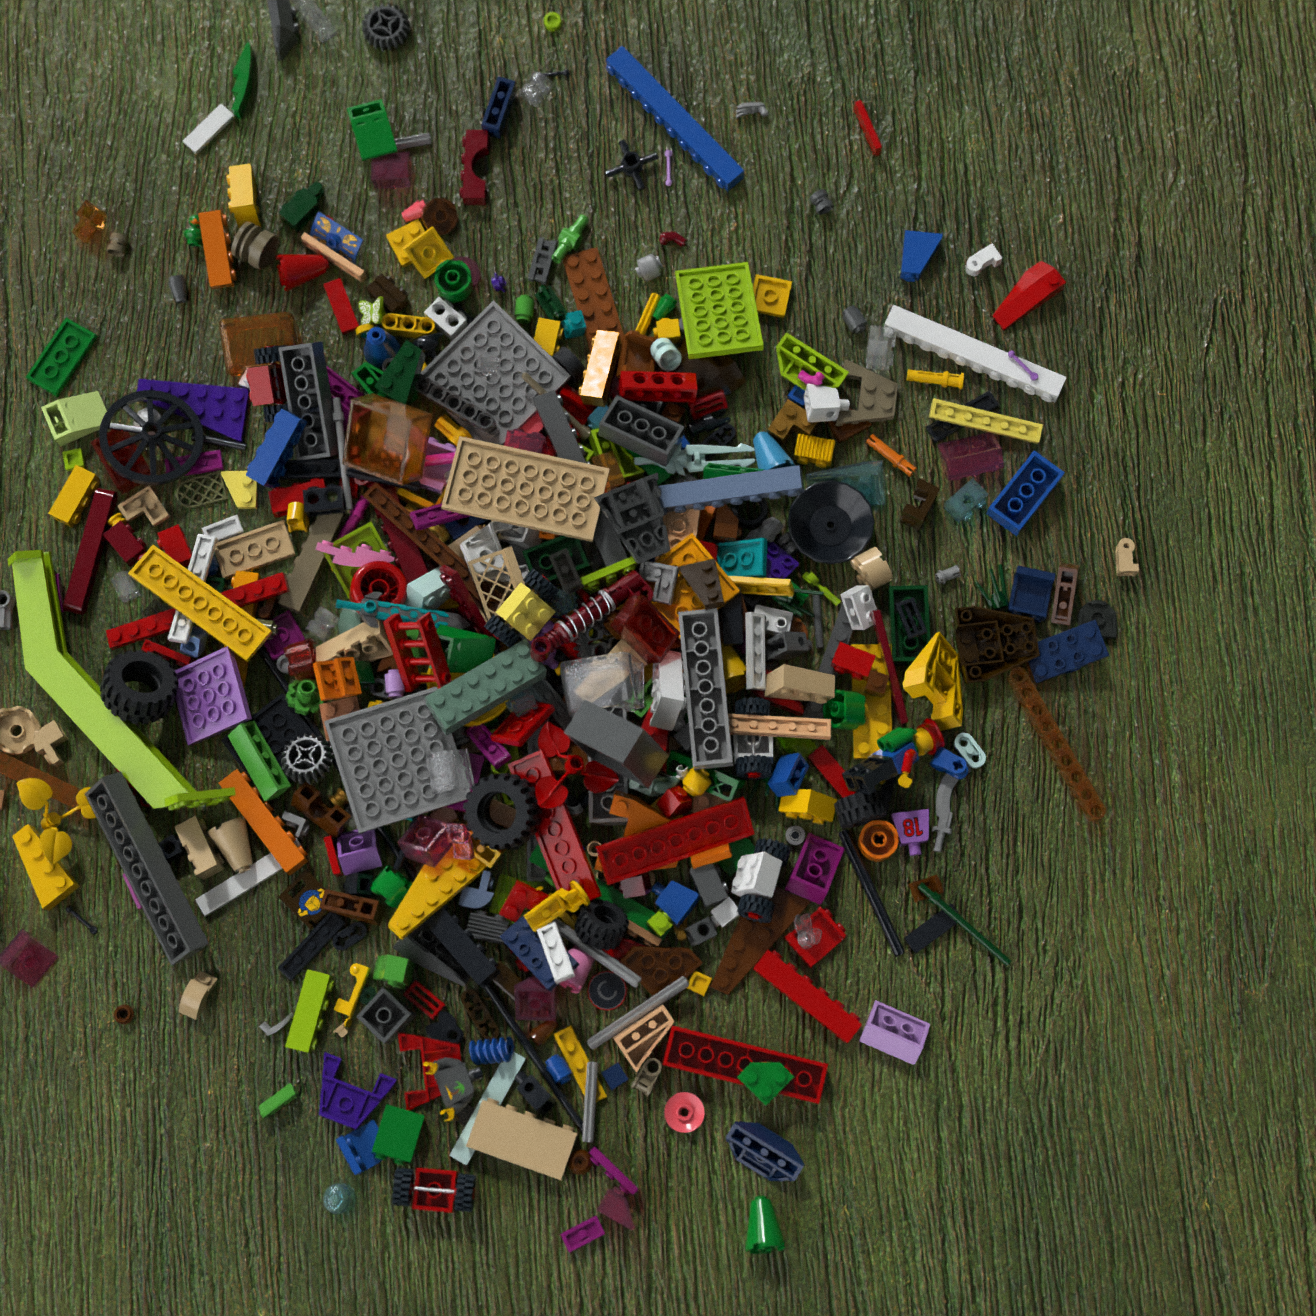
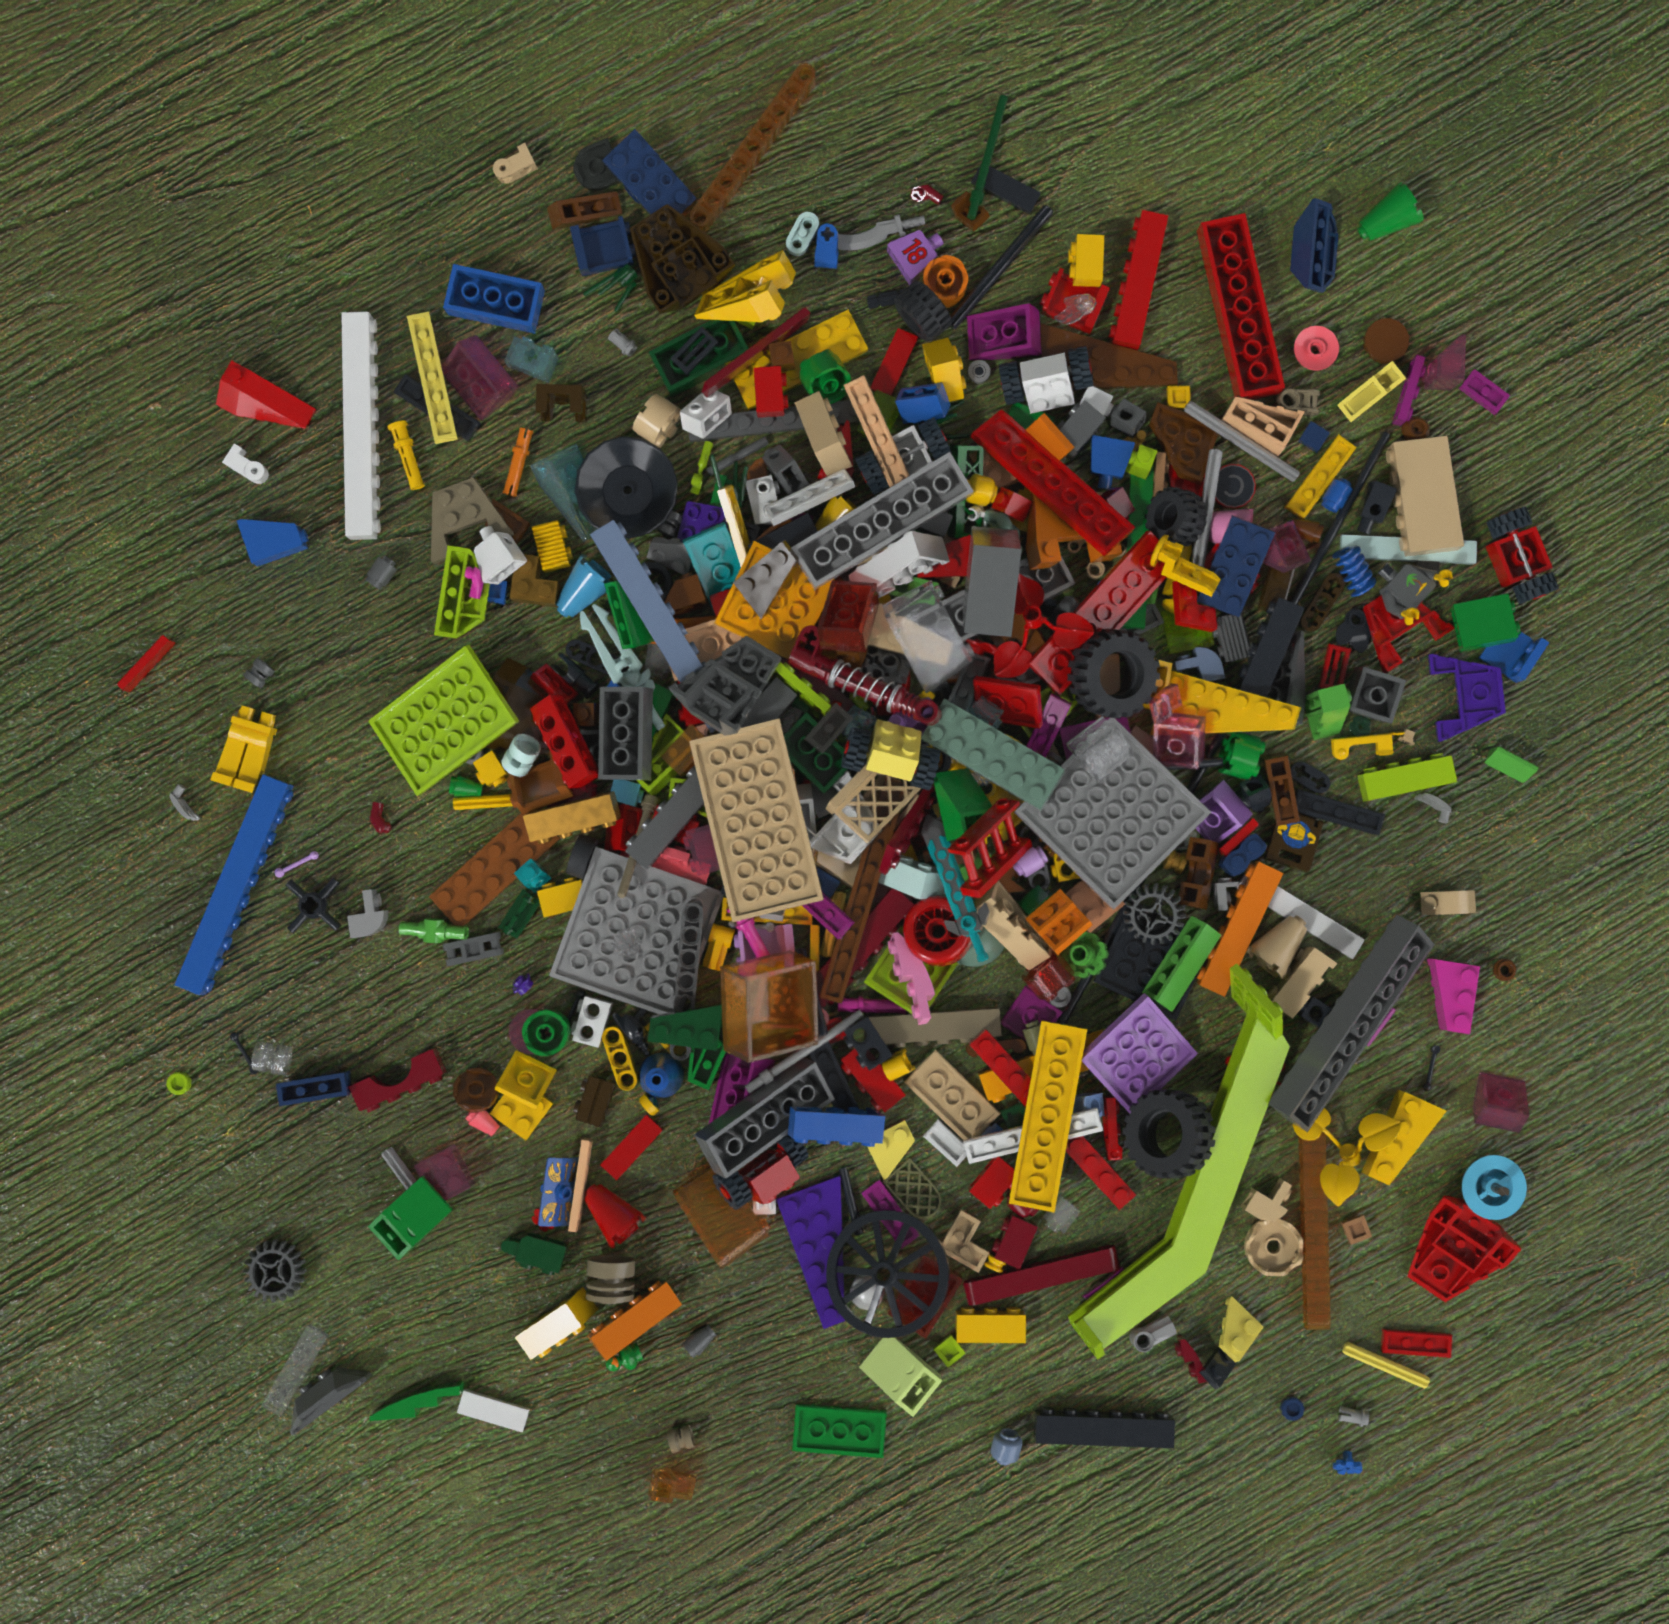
camera: 120 degrees left, 10 degrees up
clear wheel [305,606,340,642] -> none
clear light blue hair [323,1183,356,1214] -> none
lime animal [359,296,385,325] -> none
bright green brick [514,295,534,324] -> none
white tile [537,922,575,984] -> none
light grey axle [582,1062,598,1143] -> none
light grey head [635,254,663,281] -> none
light grey tile [639,561,680,605] -> none
green plate [737,1062,794,1106] -> none
yellow plate [753,274,792,318] -> none
piece [842,718,945,794] -> none
lavender slope [859,1000,930,1065] -> none
clear brick [865,325,896,371] -> none
medium lavender hinge [1008,350,1038,381] -> none
none -> yellow hips [210,706,277,793]
none -> light grey brick [347,889,389,938]
none -> dark red arm [910,184,944,205]
none -> yellow brick [1068,234,1104,287]
none -> dark blue brick [1218,834,1267,876]
none -> light yellow slope [1337,361,1406,422]
none -> reddish brown tile [1363,318,1409,364]
none -> dark pink wedge [1427,959,1480,1034]

